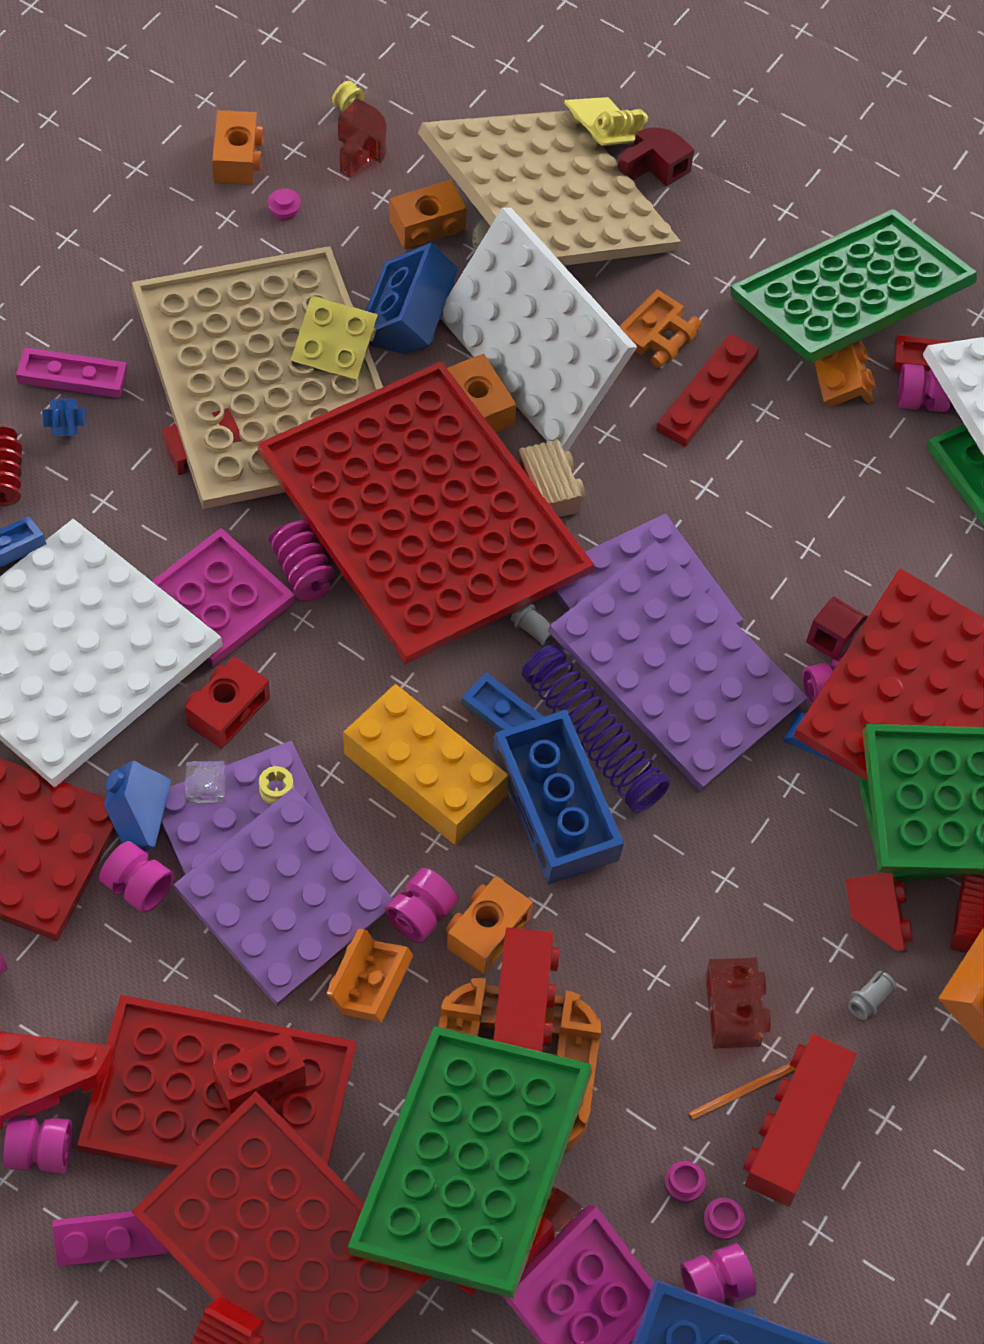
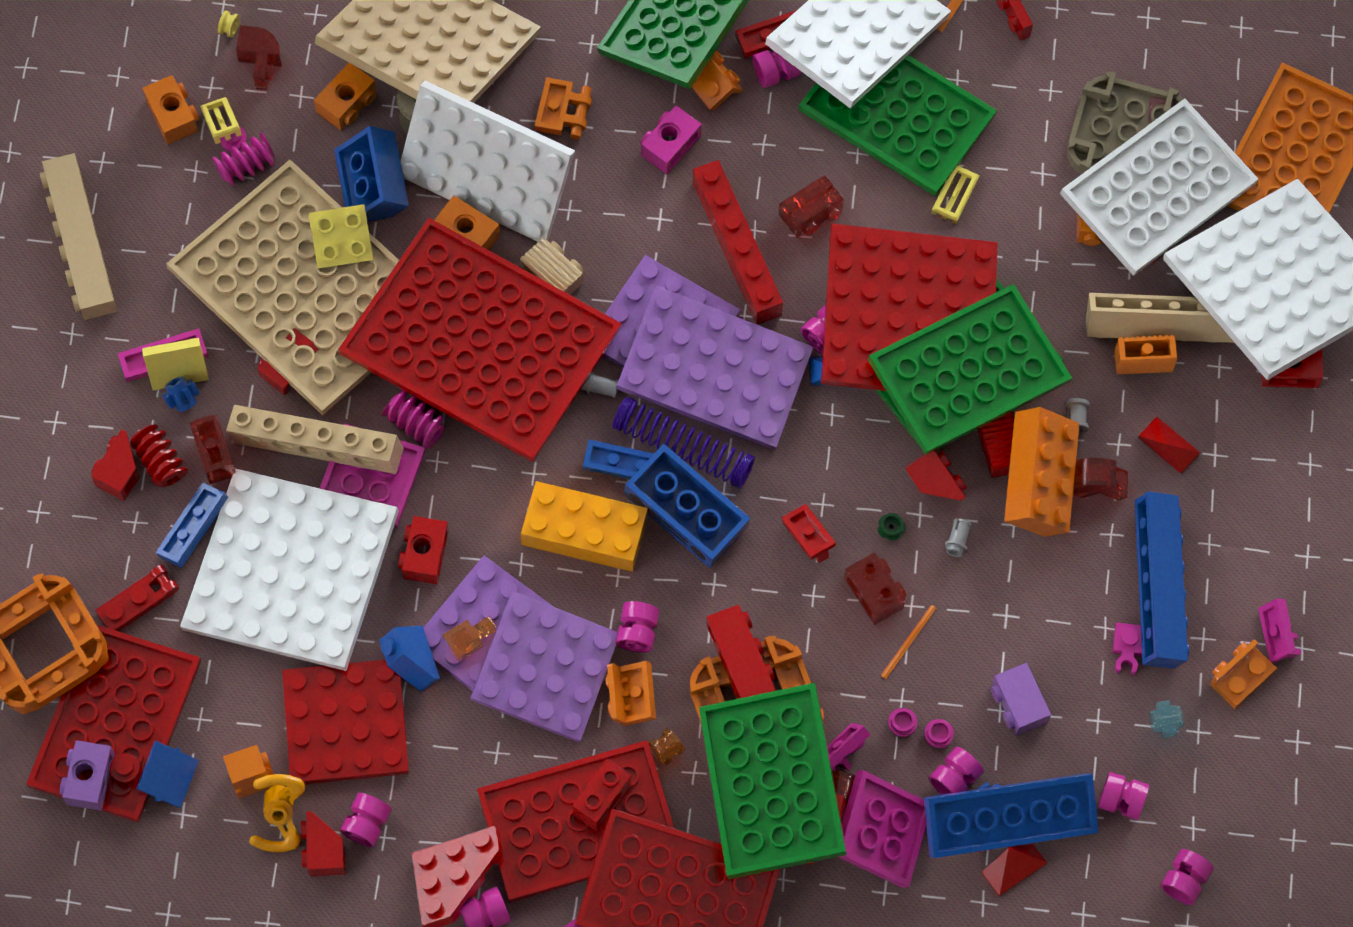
camera: 25 degrees left, 10 degrees up
dark pink wheel [99,841,174,914] -> none
clear plate [185,761,225,803] -> none
light yellow bush [259,766,294,805] -> none
orange brick [446,876,533,975] -> none
red plate [656,333,759,447] -> none
red brick [742,1033,857,1207] -> none
dark red brick [806,597,868,661] -> none
none -> tan brick [40,153,117,320]
none -> light yellow tile [142,338,209,391]
none -> clear red brick [189,414,236,484]
none -> light yellow tile [200,97,242,144]
none -> dark pink piece [212,132,274,187]
none -> tan brick [226,405,404,474]
none -> clear orange plate [442,616,496,661]
none -> dark pink brick [640,106,702,175]
none -> clear orange wheel [649,728,685,766]
none -> red brick [692,160,783,325]
none -> clear red brick [778,175,844,238]
none -> red plate [781,504,836,563]
none -> dark pink plate [827,723,871,781]
none -> dark green plate [878,513,906,541]
none -> medium lavender brick [990,663,1051,736]

